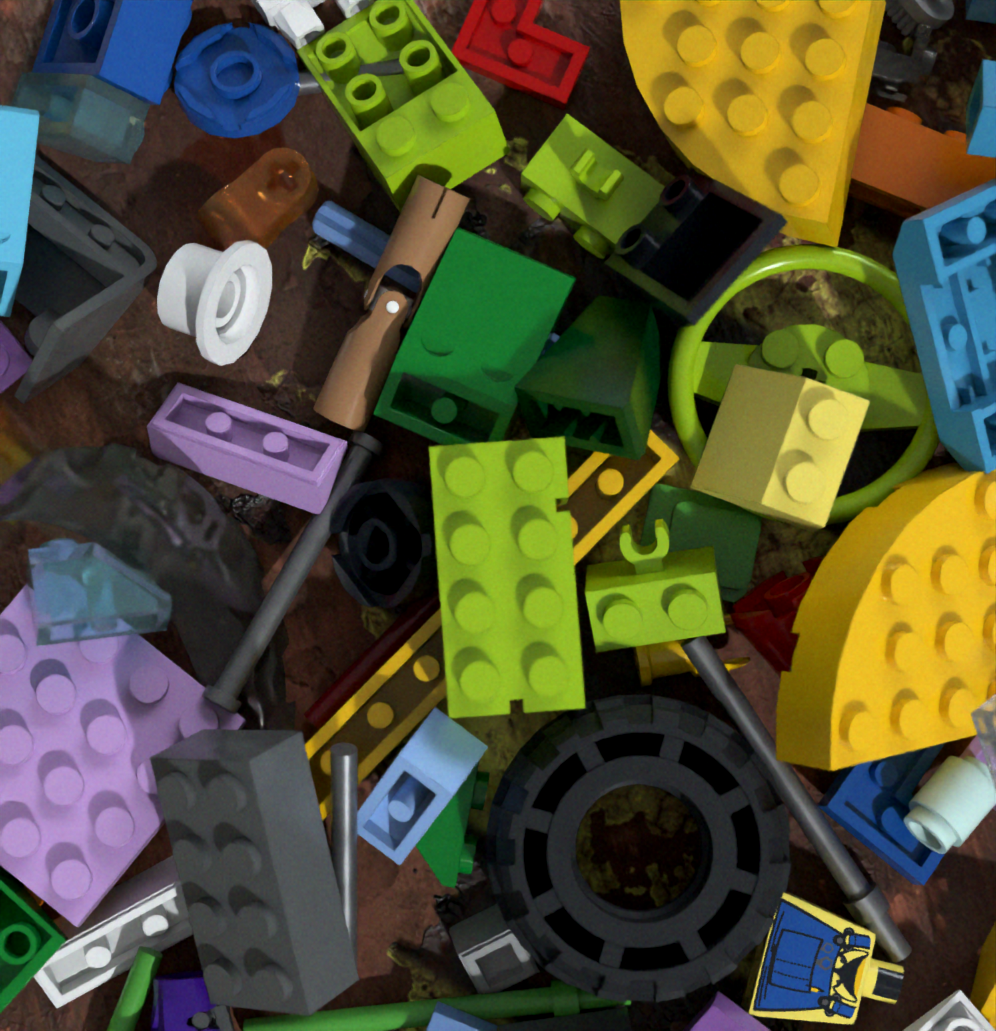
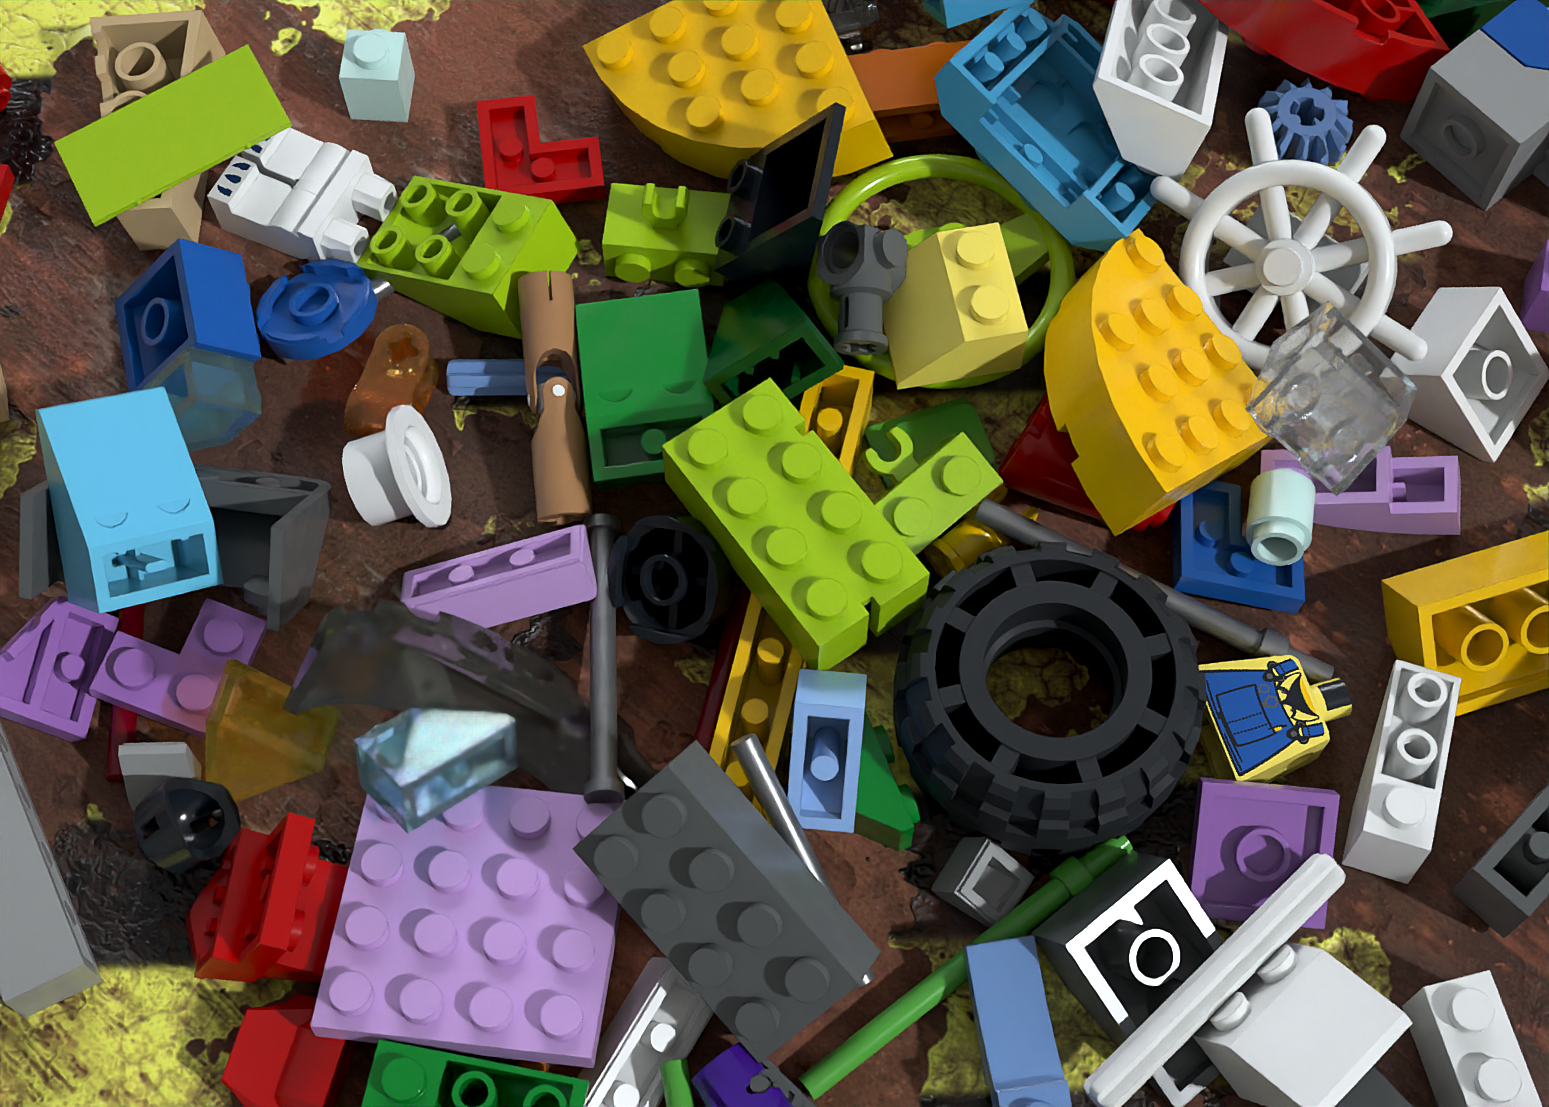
camera: 30 degrees left, 20 degrees down
none -> dark grey connector [817,221,908,356]

